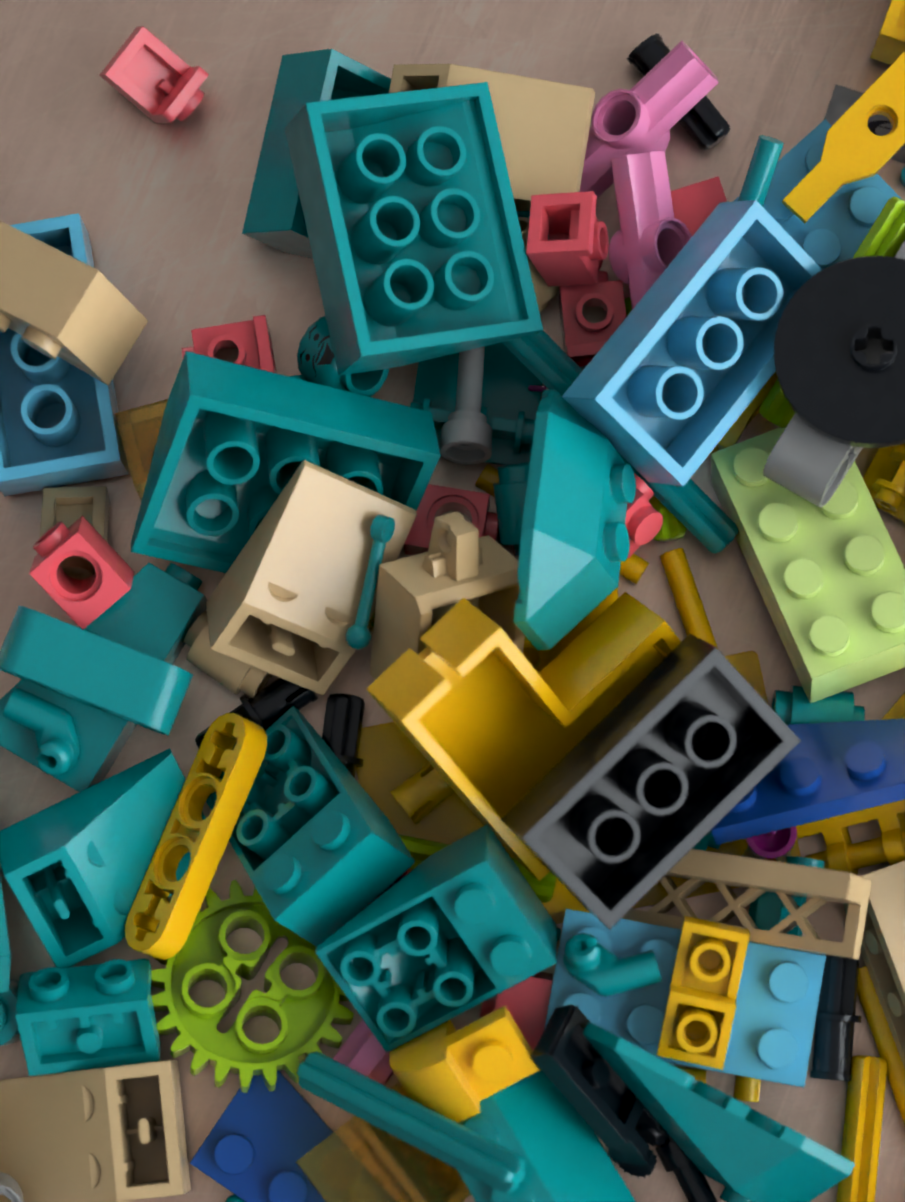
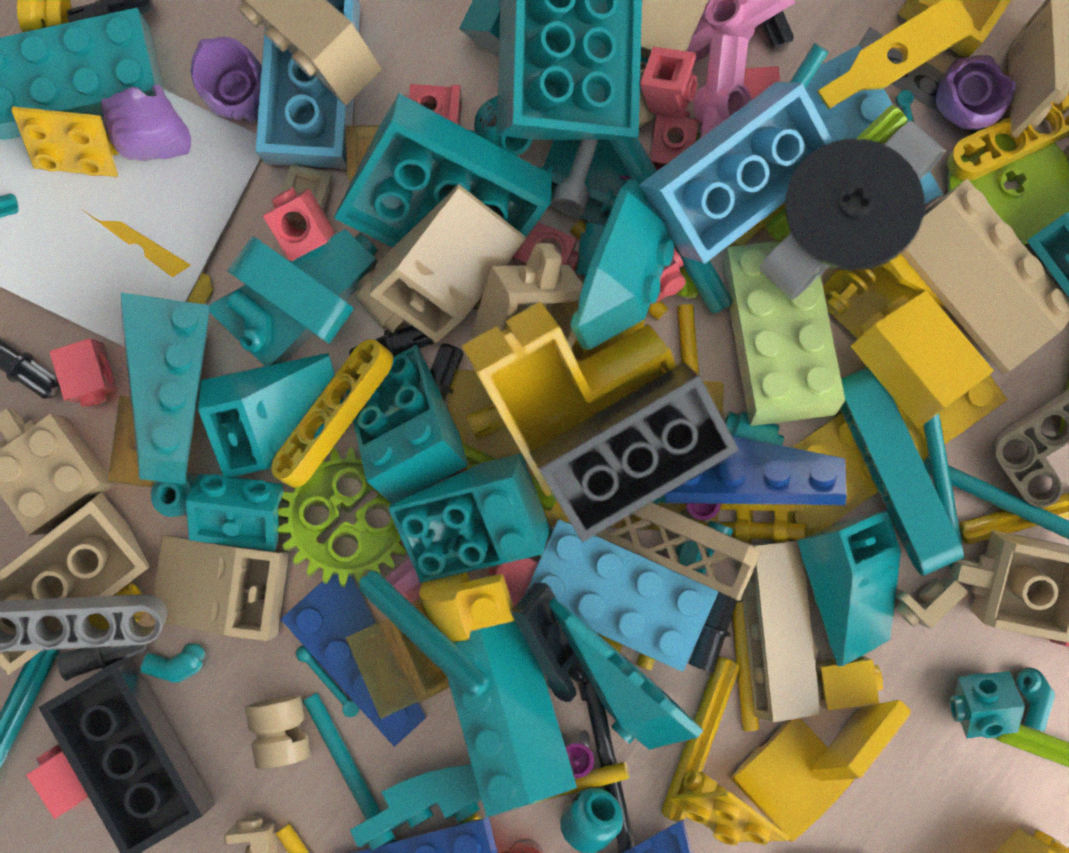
camera: 15 degrees right, 5 degrees up
teal hinge [346,514,395,650] -> none
teal arm [563,933,662,996] -> none
yellow slope [657,916,750,1070] -> none

